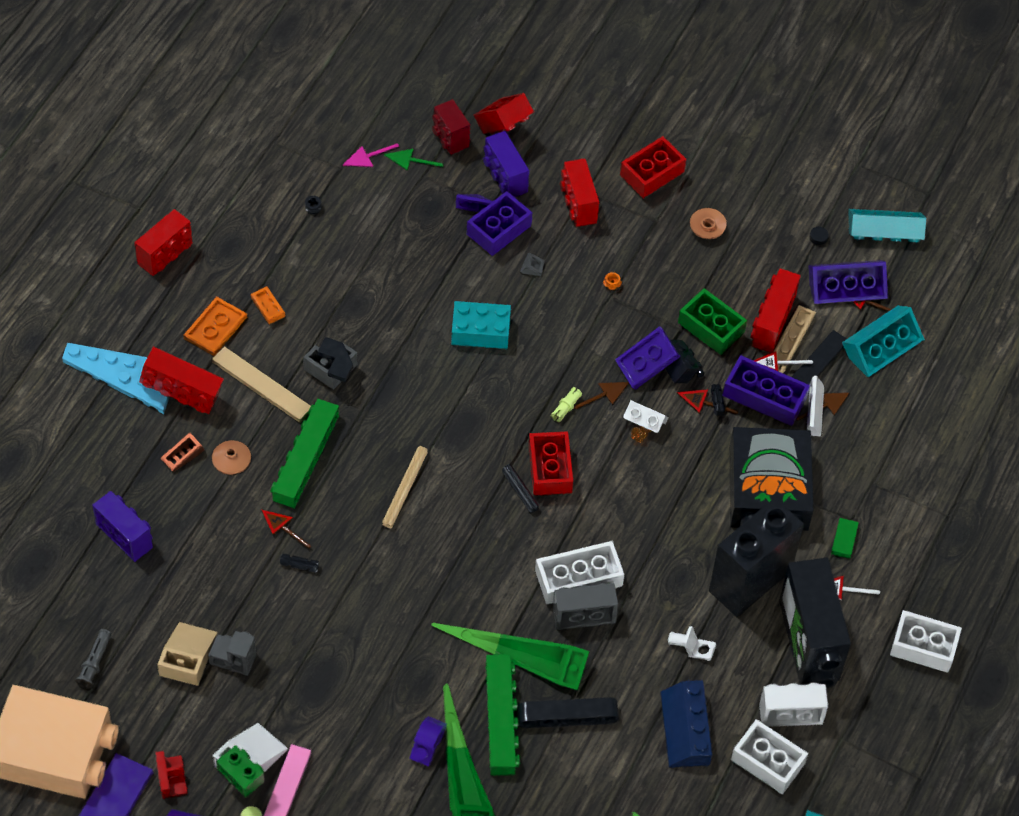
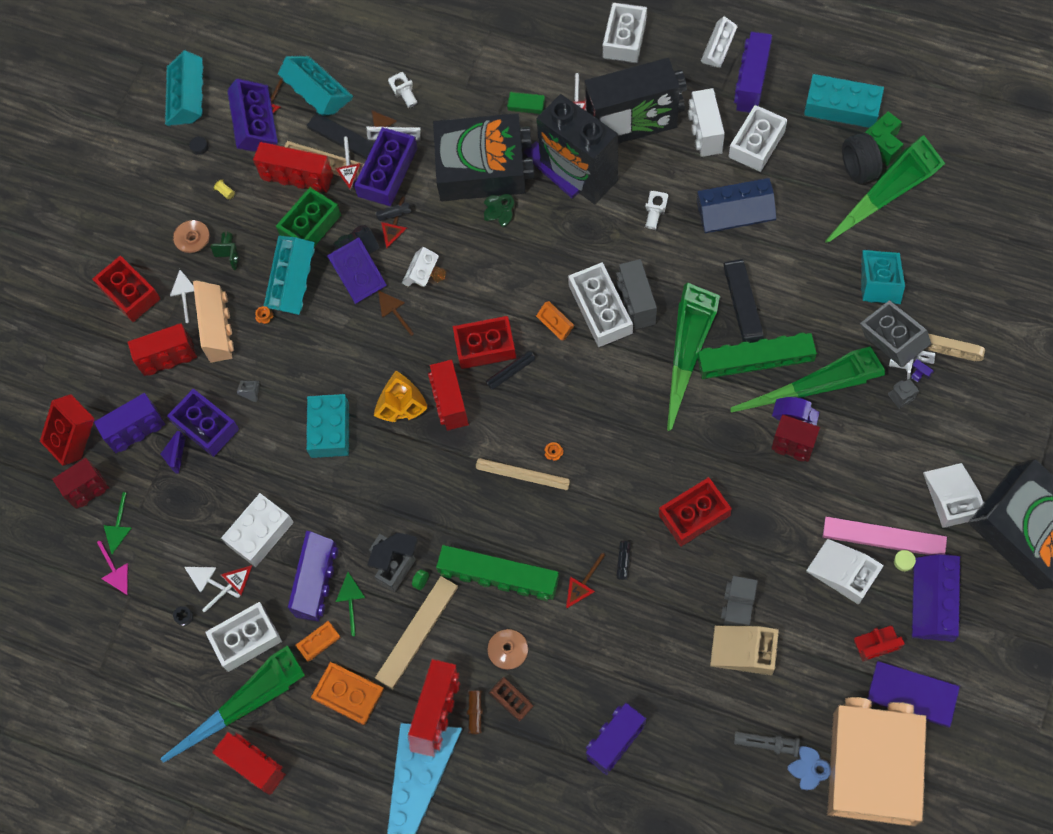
camera: 85 degrees left, 10 degrees up
green brick [216,745,264,798] -> none
yellowish green pin [551,387,582,423] -> none
none -> green plate [160,645,305,762]
none -> white piece [170,270,194,323]
none -> white piece [184,567,240,598]
none -> light nougat slope [193,281,234,363]
none -> piece [202,565,252,612]
none -> white brick [205,602,282,672]
none -> dark green bracket [210,232,239,270]
none -> light yellow piece [214,179,235,200]
none -> white brick [221,493,294,567]
none -> teal slope [264,236,315,315]
none -> slope [288,531,338,622]
none -> green piece [336,572,365,637]
none -> light orange brick [374,370,427,422]
none -> white bracket [388,72,417,108]
none -> green tile [412,569,429,590]
none -> red brick [428,360,469,431]
none -> reddish brown pin [467,691,483,734]
none -> dark green plate [484,194,515,228]
none -> orange plate [536,301,575,340]
none -> orange plate [545,442,563,461]
none -> red brick [659,477,732,547]
none -> white slope [701,17,737,68]
none -> dark purple brick [734,32,772,113]
none -> dark red brick [771,414,820,462]
none -> medium blue plate [788,747,831,790]

